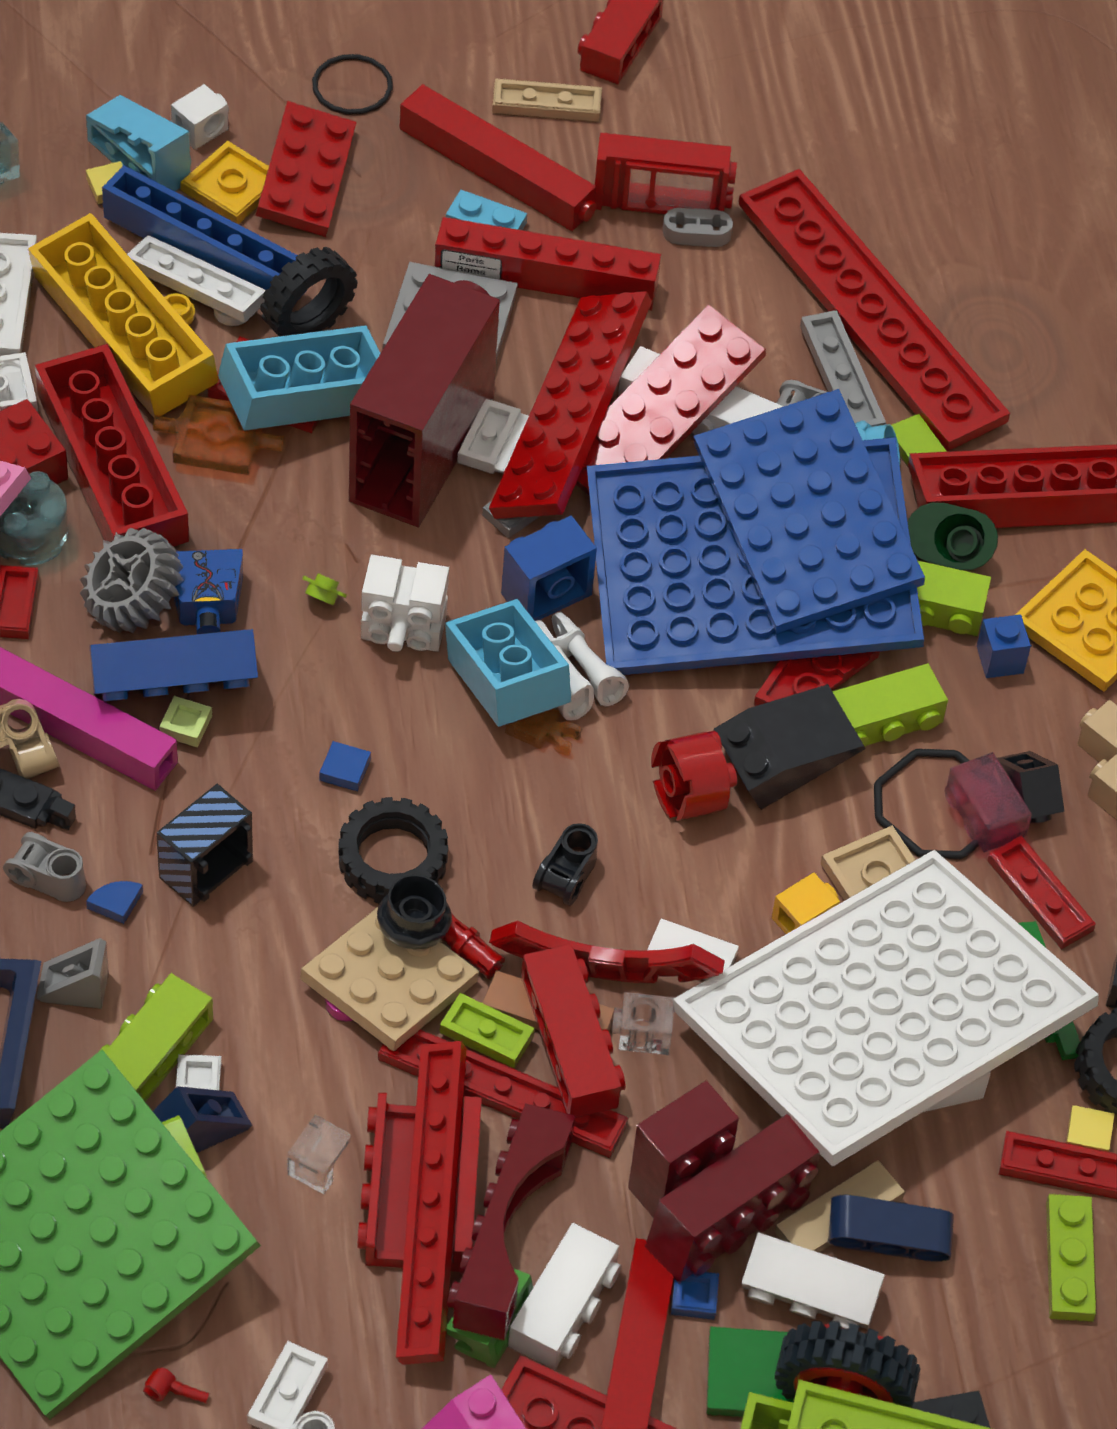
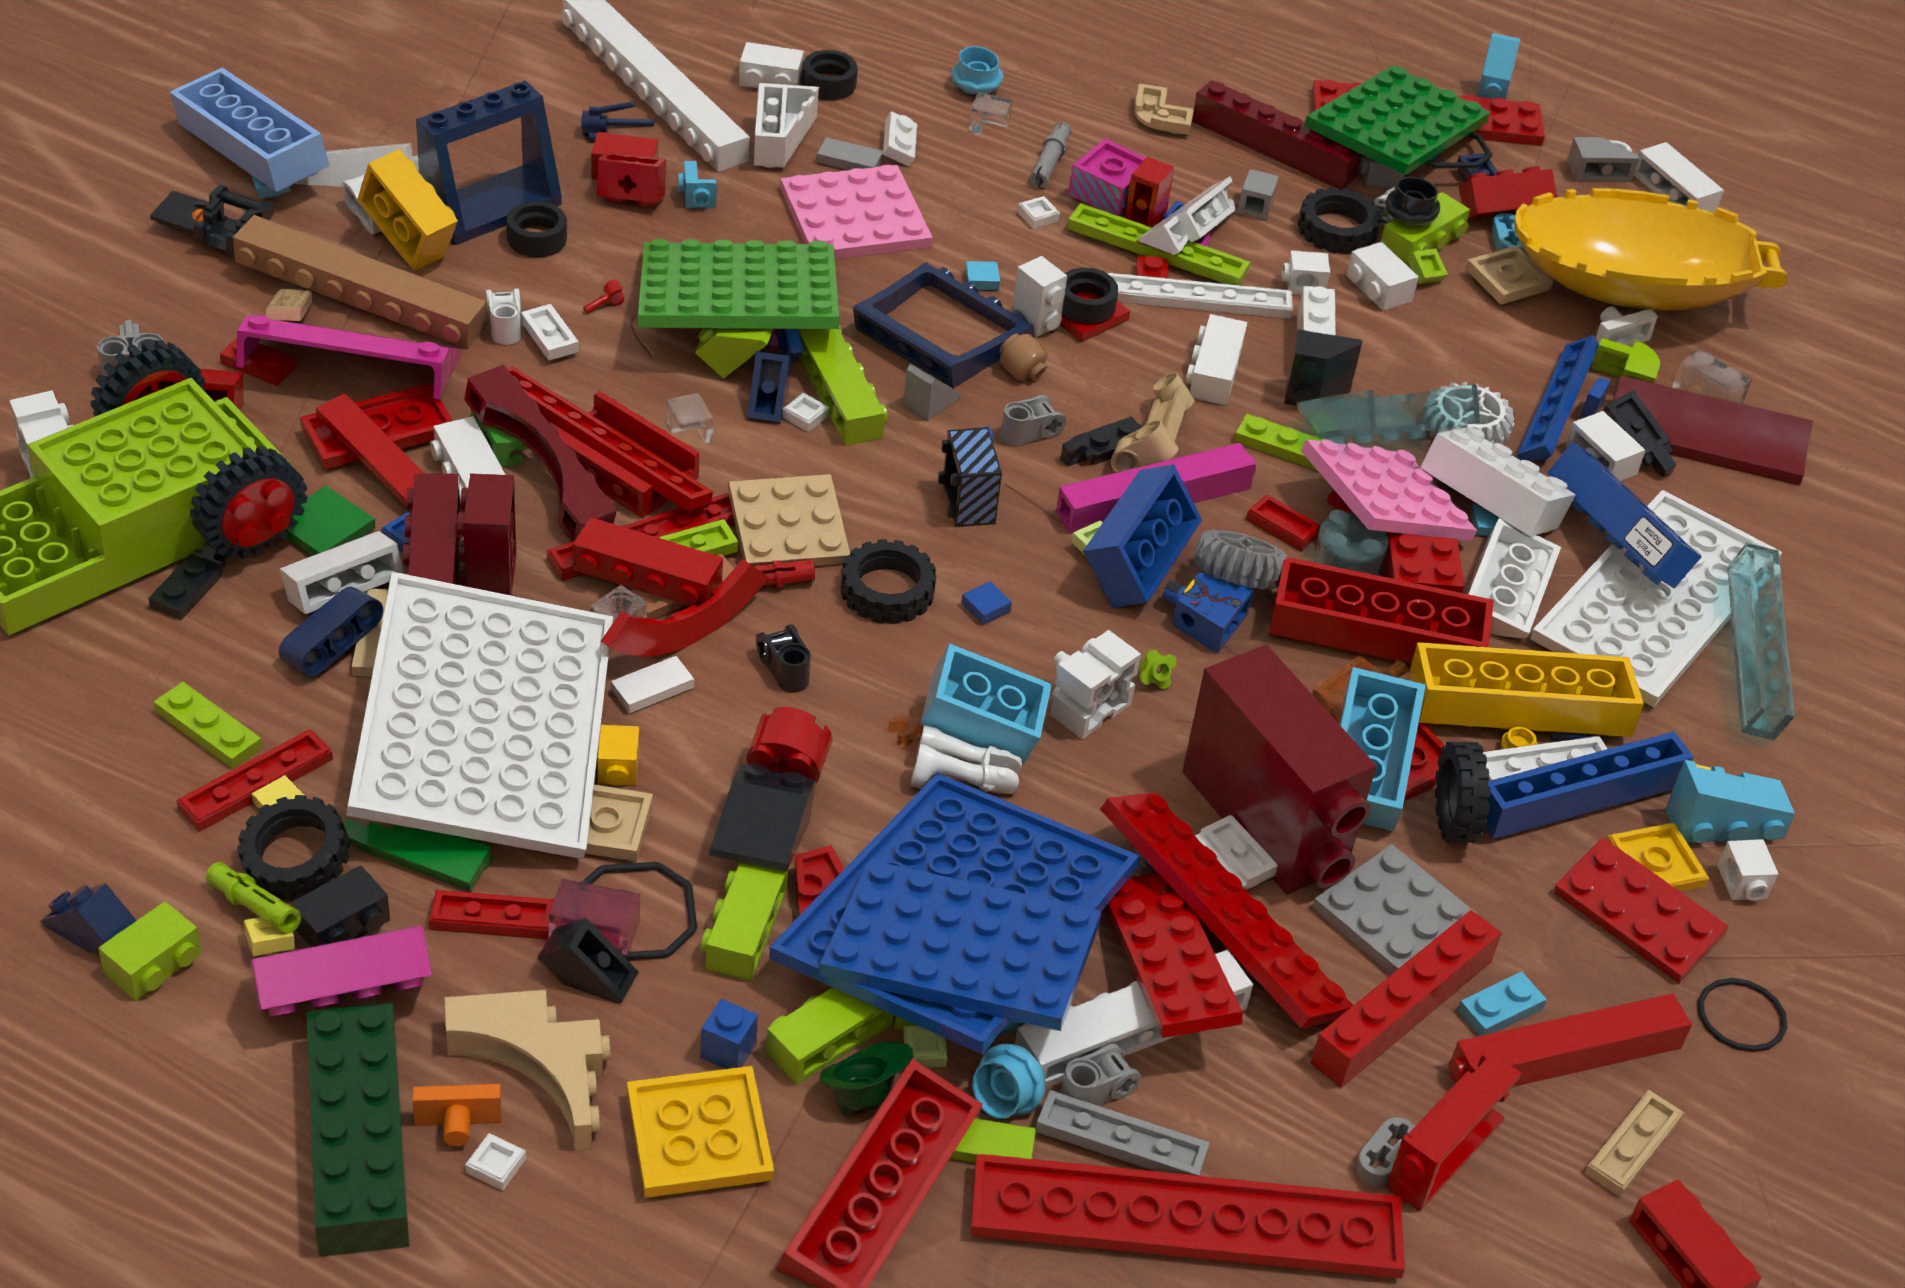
camera: 125 degrees right, 10 degrees down
black piece [377,874,452,949] -> none
blue brick [501,515,597,621] -> none

